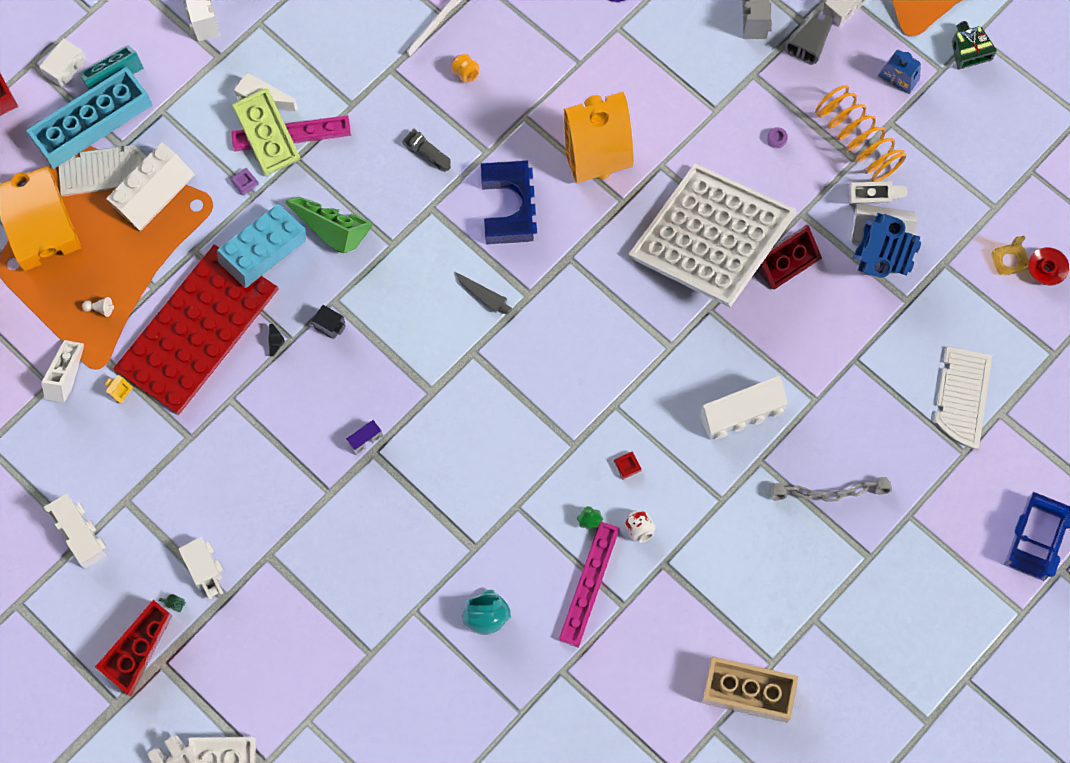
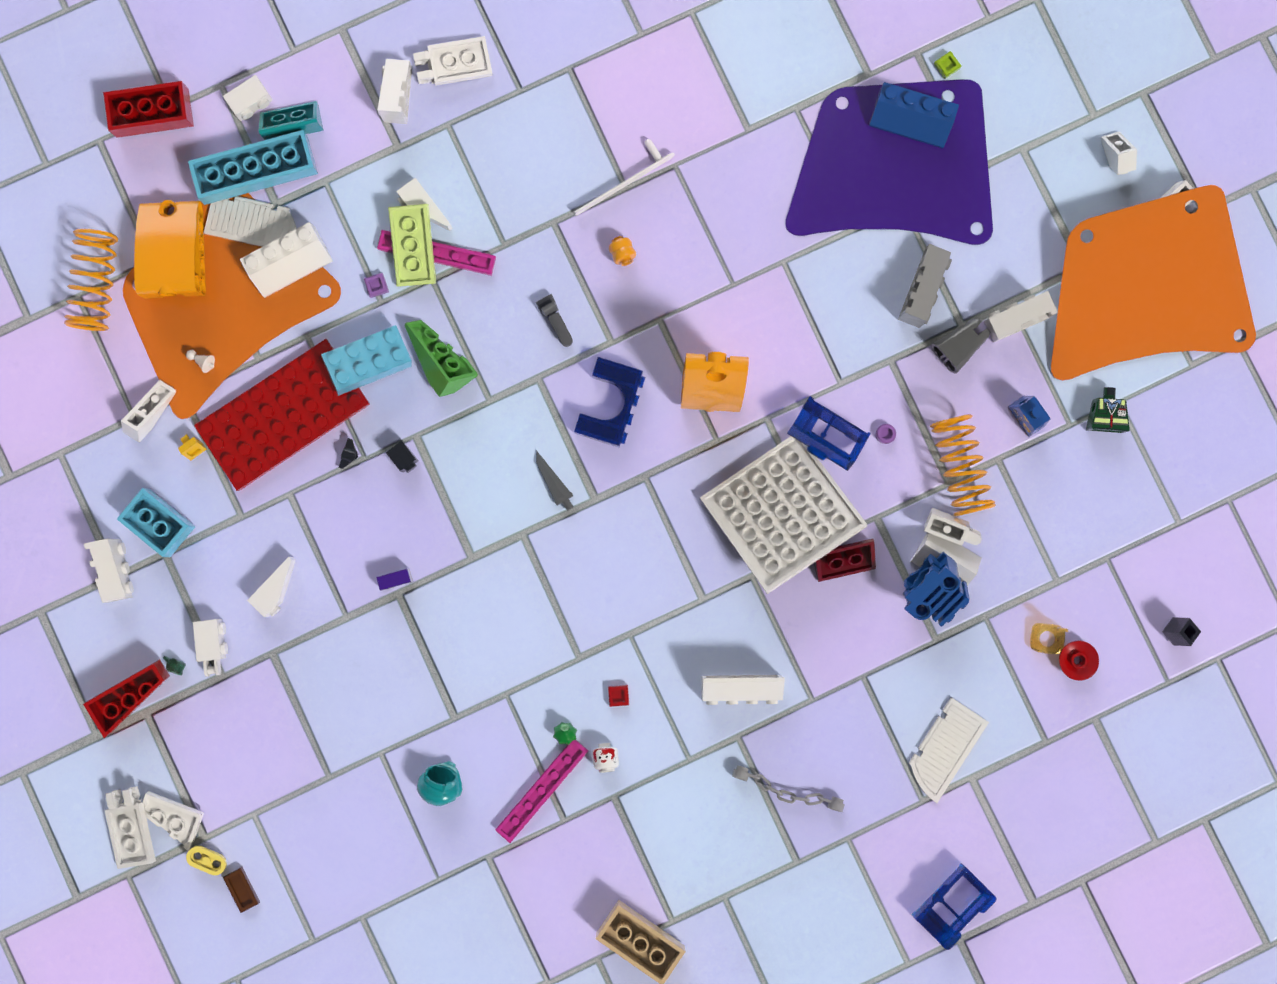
camera: 15 degrees right, 15 degrees up
none -> medium azure brick [117,488,195,557]
none -> white slope [247,557,296,617]
none -> clear blue piece [787,396,871,471]

